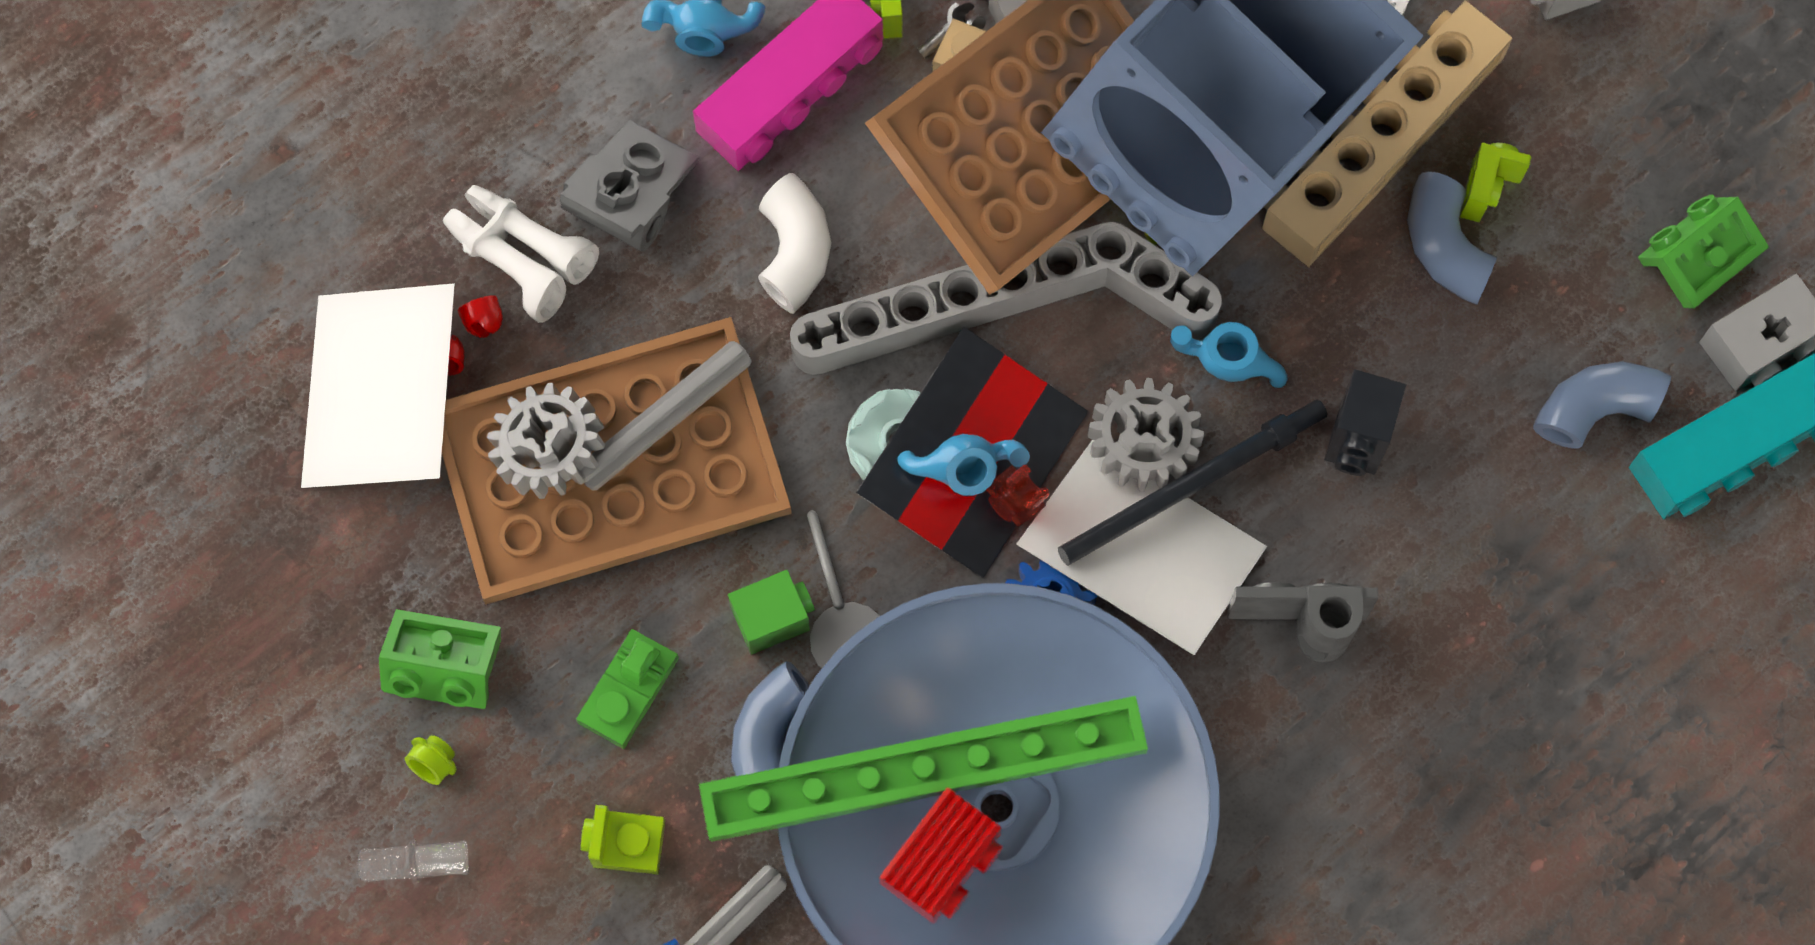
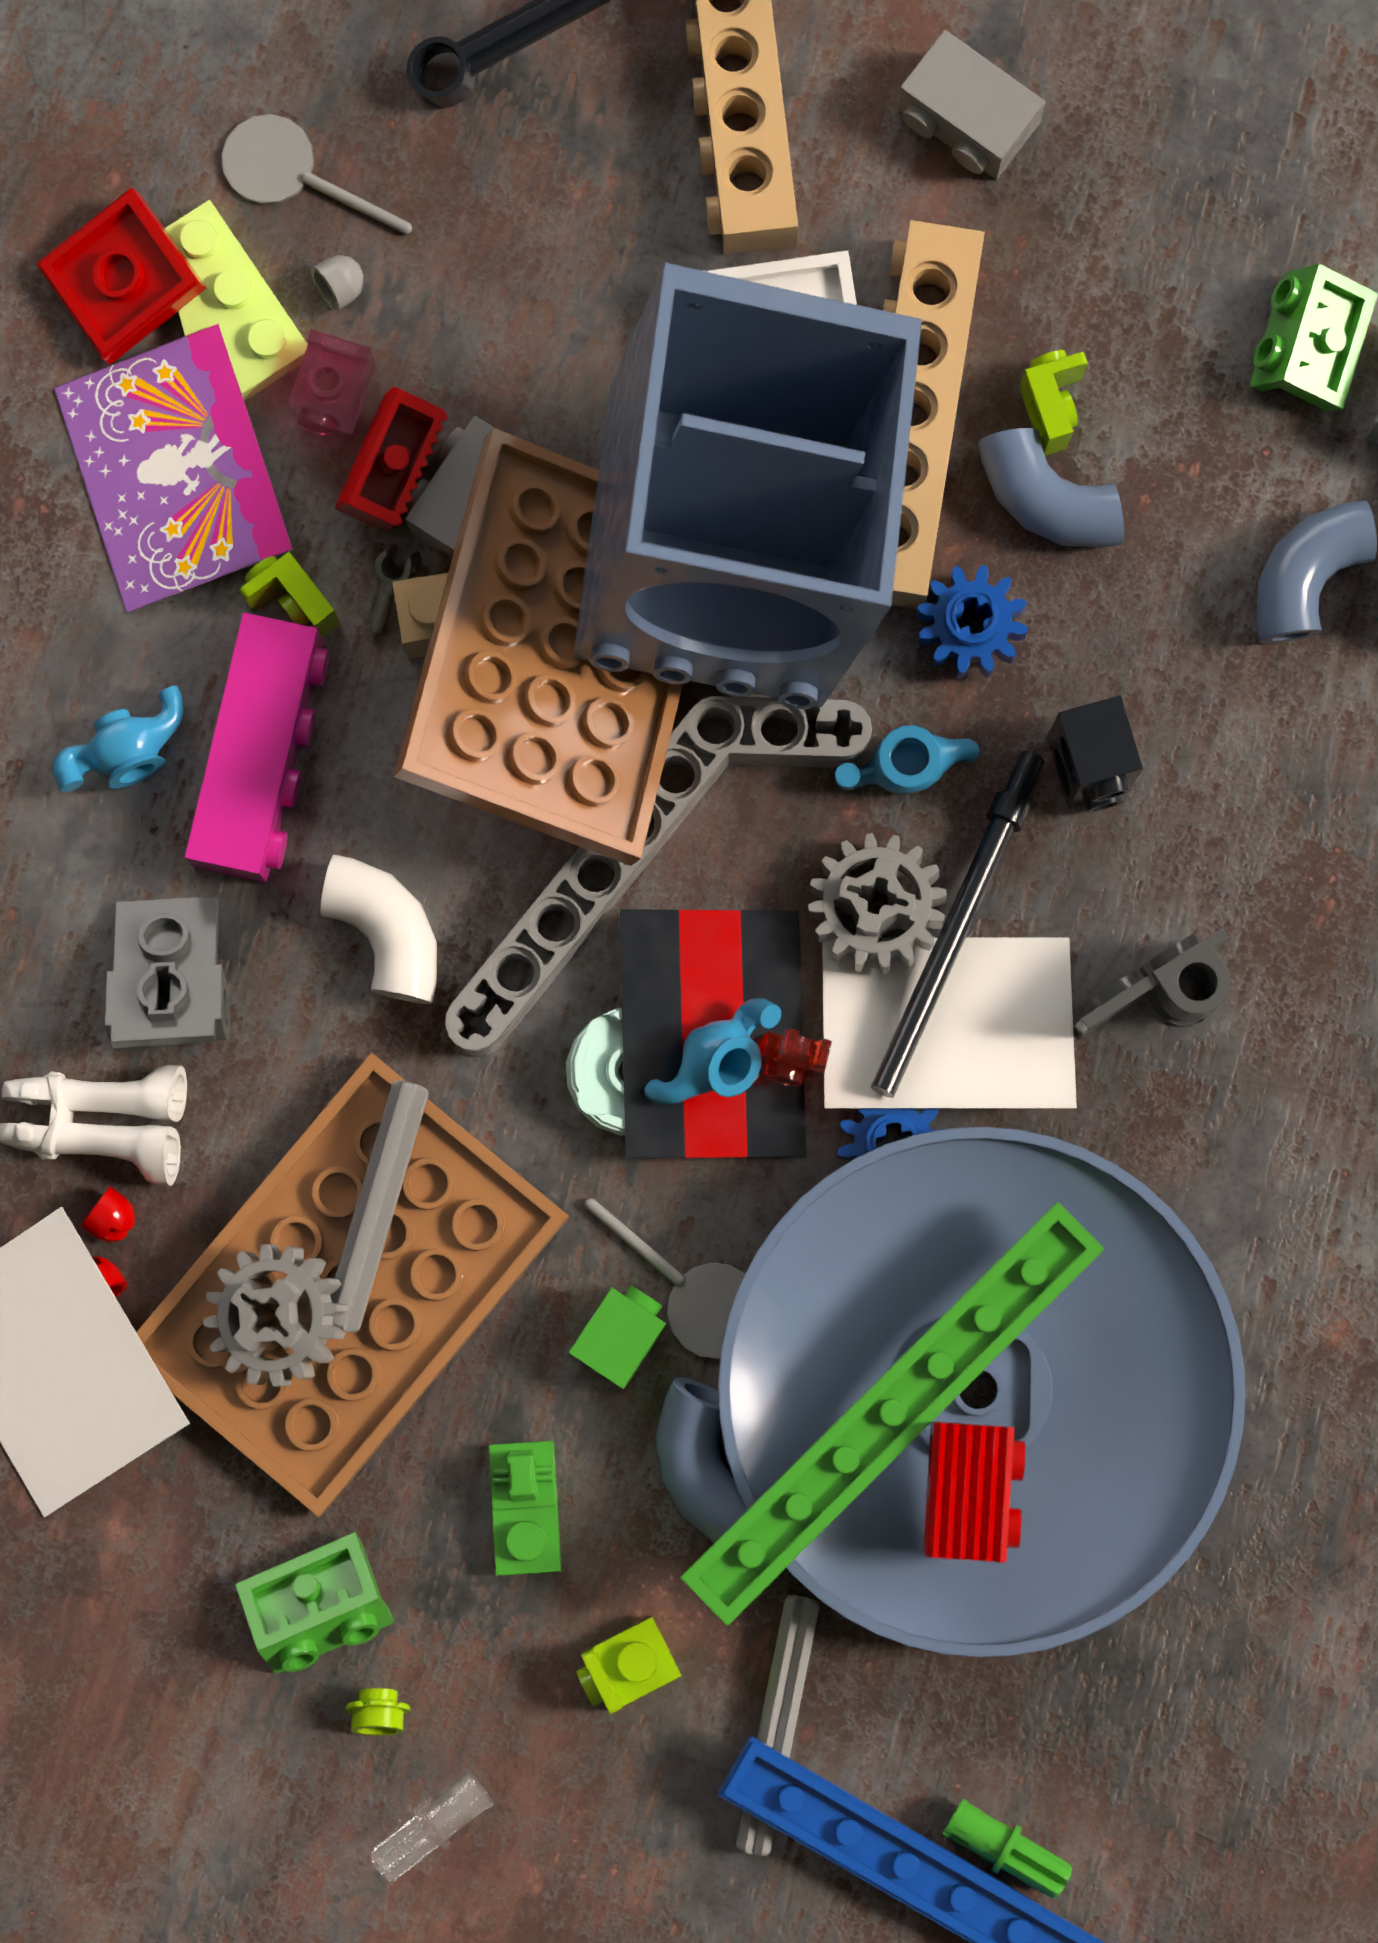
camera: 30 degrees left, 10 degrees up
none -> blue gear [916,565,1028,679]

